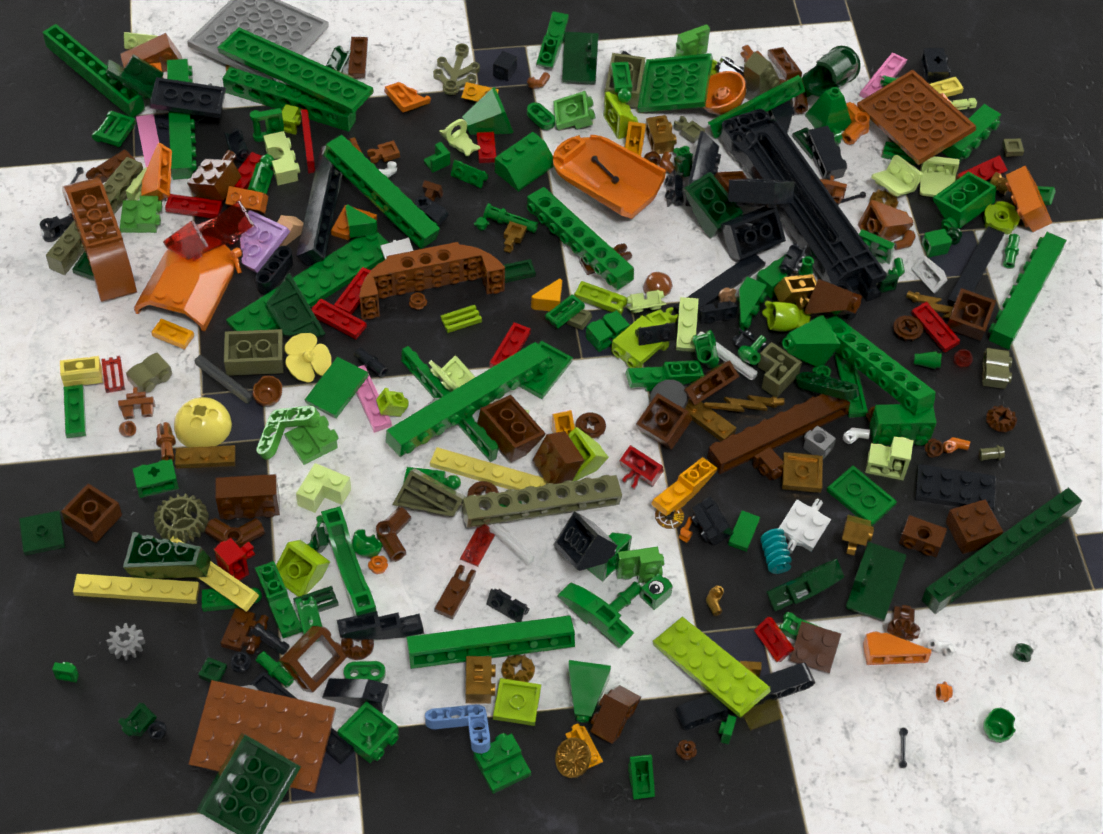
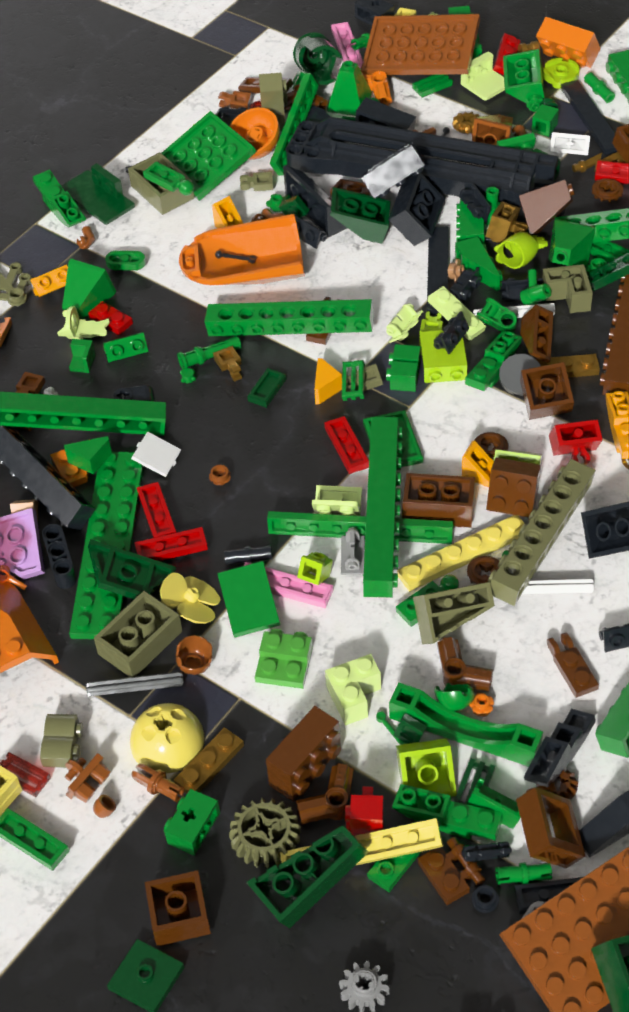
camera: 40 degrees left, 5 degrees down
light yellow plate [73,574,200,604] -> none
light orange plate [151,319,194,350] -> none
dark green plate [198,657,227,683] -> none
bright green beam [257,406,320,460] -> none
green plate [343,661,386,682] -> none
dark orange slope [360,242,505,320] -> none
reddish brown tile [422,180,443,202] -> none
lime tile [441,305,482,333] -> none
clear red hinge [460,524,495,567] -> none
black brick [493,51,517,81] -> none
green slope [495,132,554,192] -> none
bright green plate [553,91,596,130] -> none
lime plate [574,281,627,314] -> none
lime slope [603,92,638,139] -> none
dark orange hair [643,272,673,299] -> none
pearl gold brick [645,115,677,154] -> none
bright green plate [674,24,710,57] -> none
pearl gold piece [704,395,784,412] -> none
yellowish green bracket [871,155,924,196] -> none
olive plate [1002,138,1024,157] -> none

